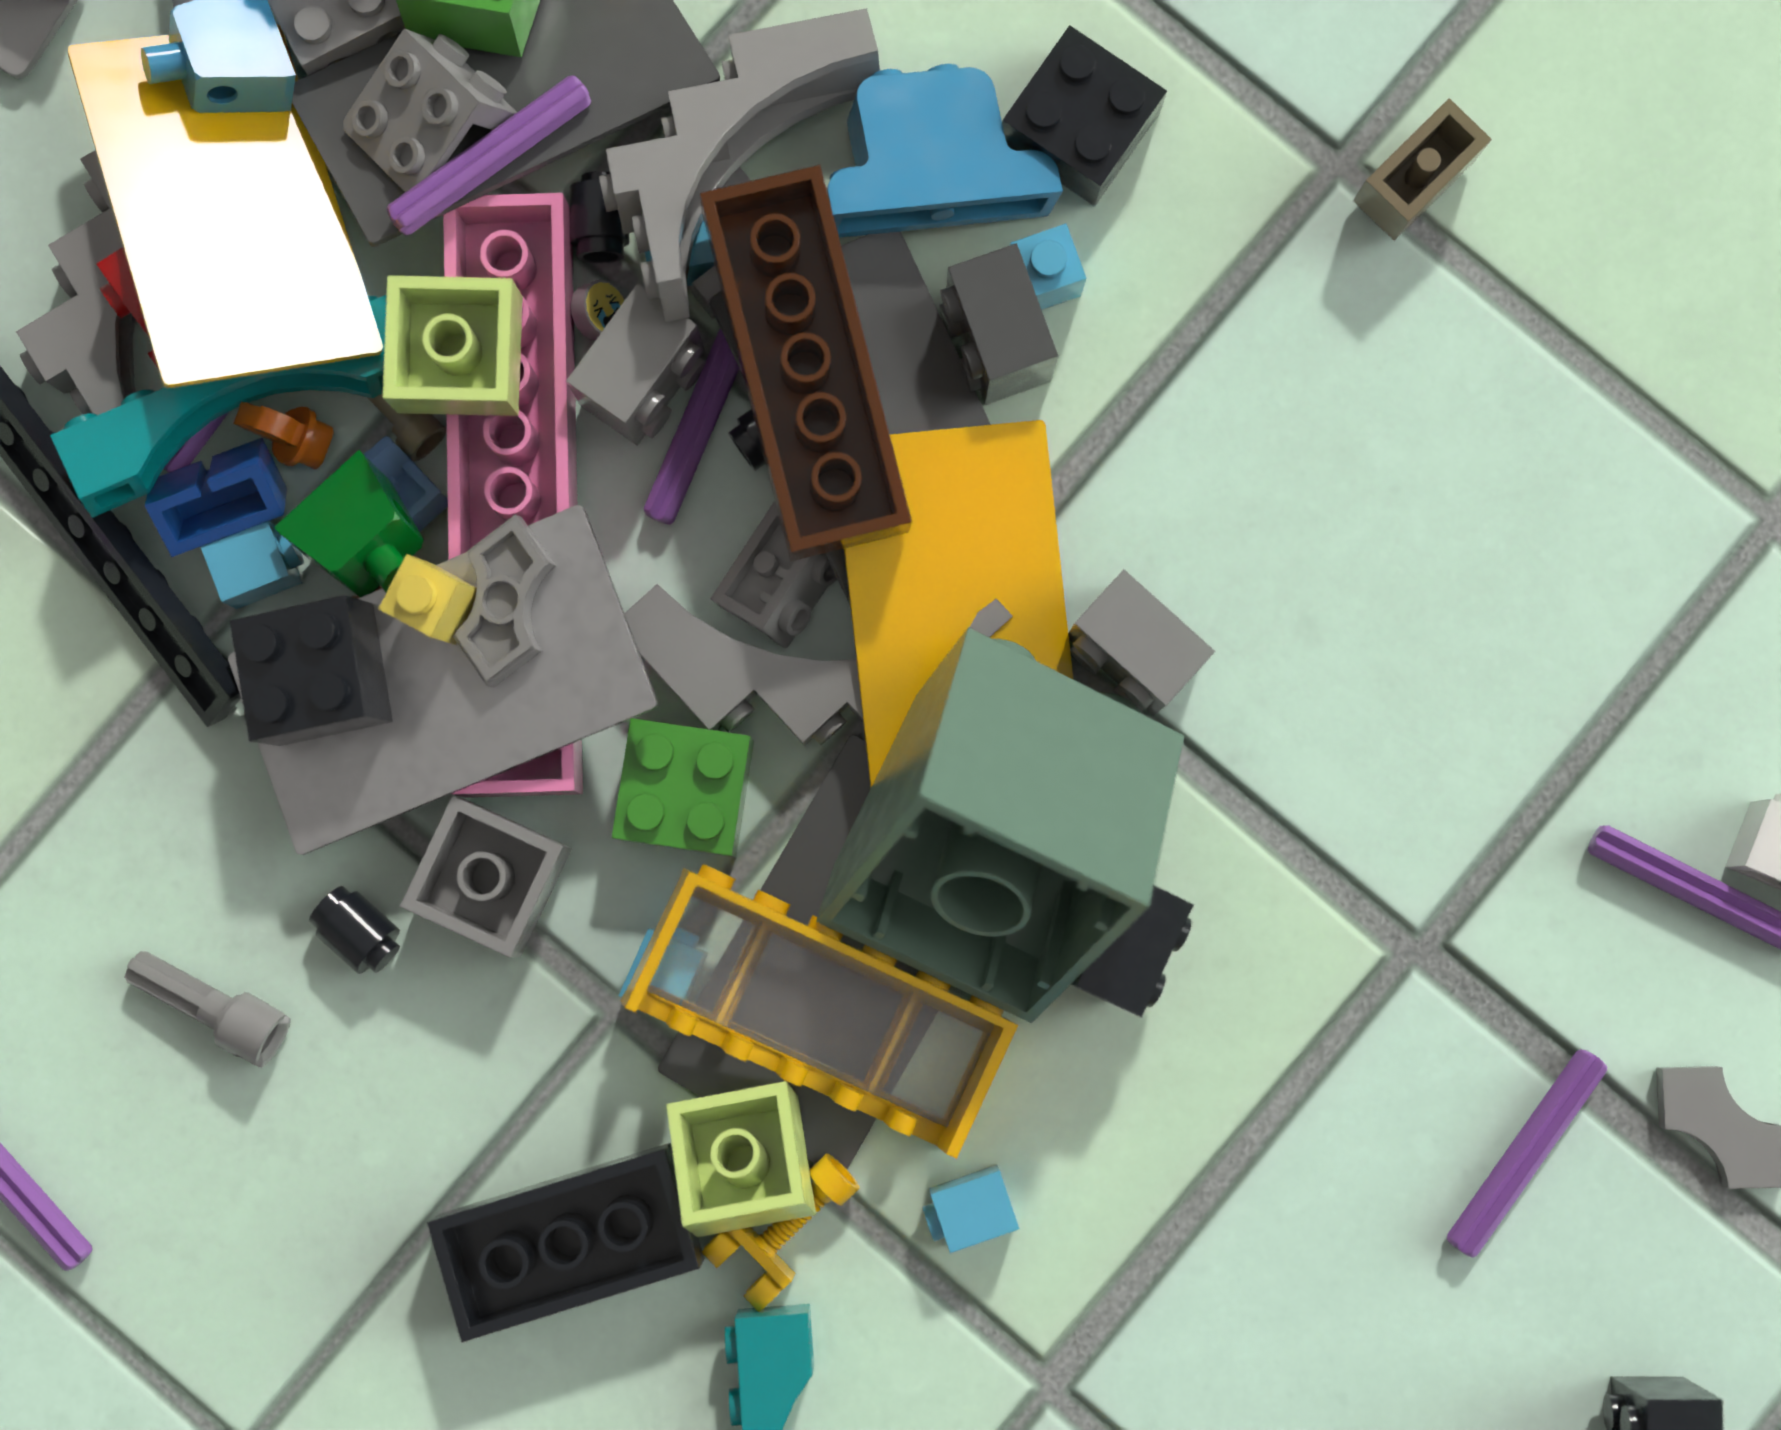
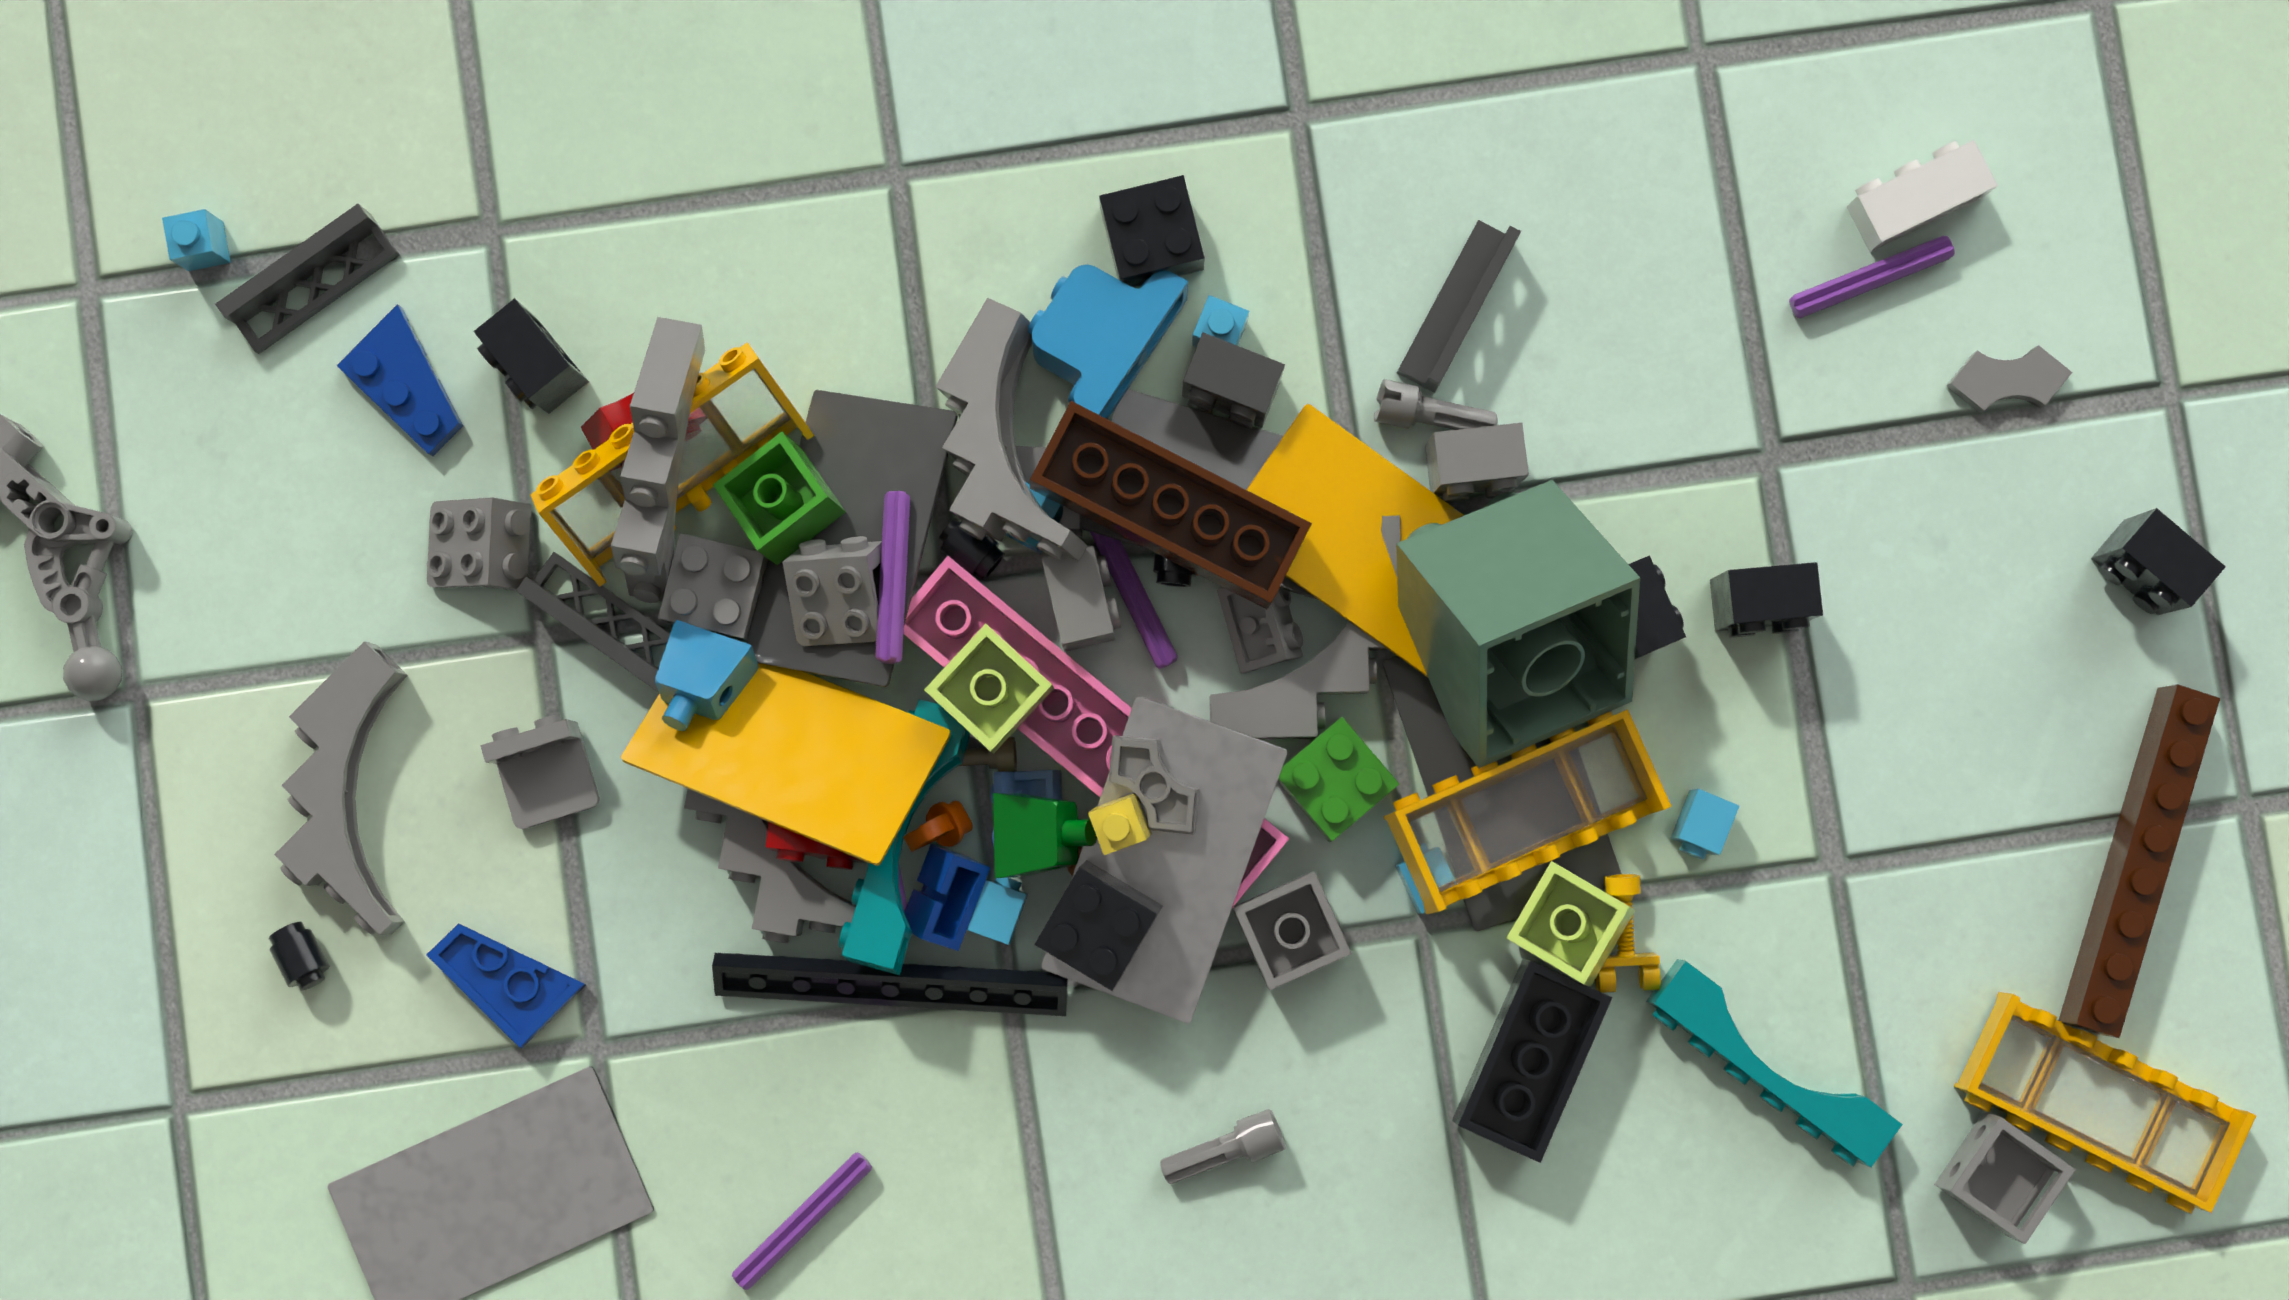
camera: 45 degrees left, 0 degrees up
black brick [309,886,400,974] -> none
tile [571,279,626,341] -> none
dark tan brick [1353,98,1492,241] -> none
medium lavender axle [1447,1049,1608,1258] -> none
none -> light grey piece [1374,379,1498,430]
none -> dark grey fence [1397,220,1521,393]
none -> black brick [1710,562,1823,638]

